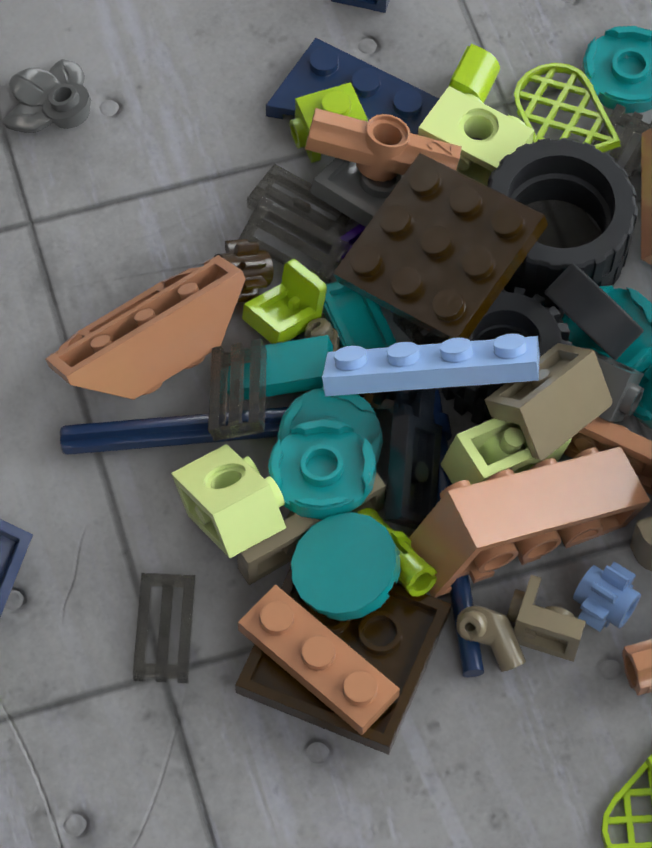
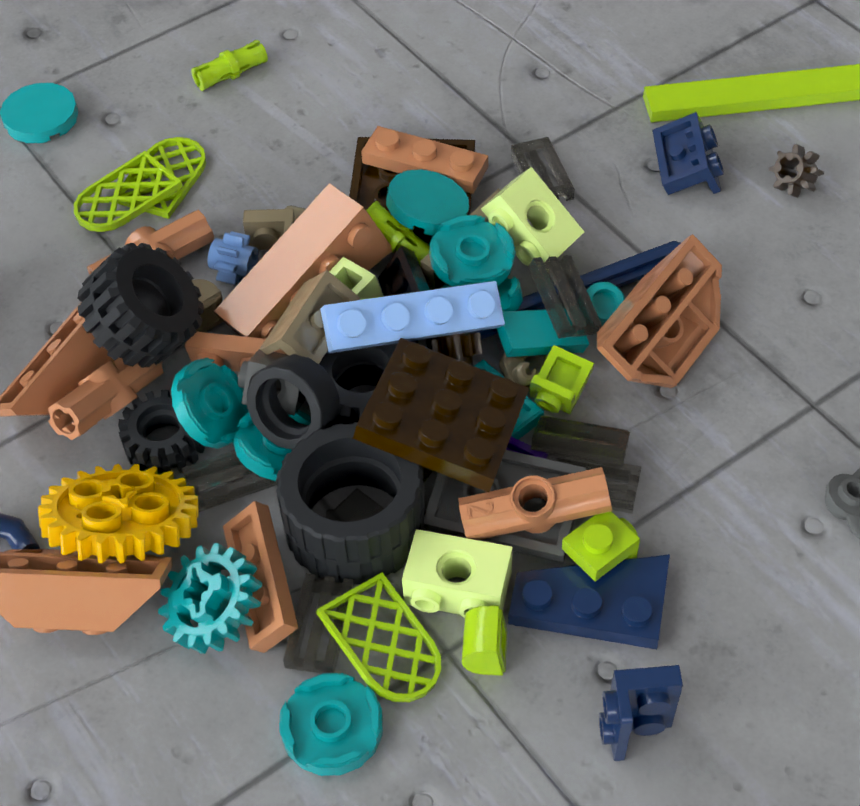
camera: 165 degrees right, 10 degrees down
dark brown gear [214,239,274,303] -> none
none -> teal tile [580,282,625,327]

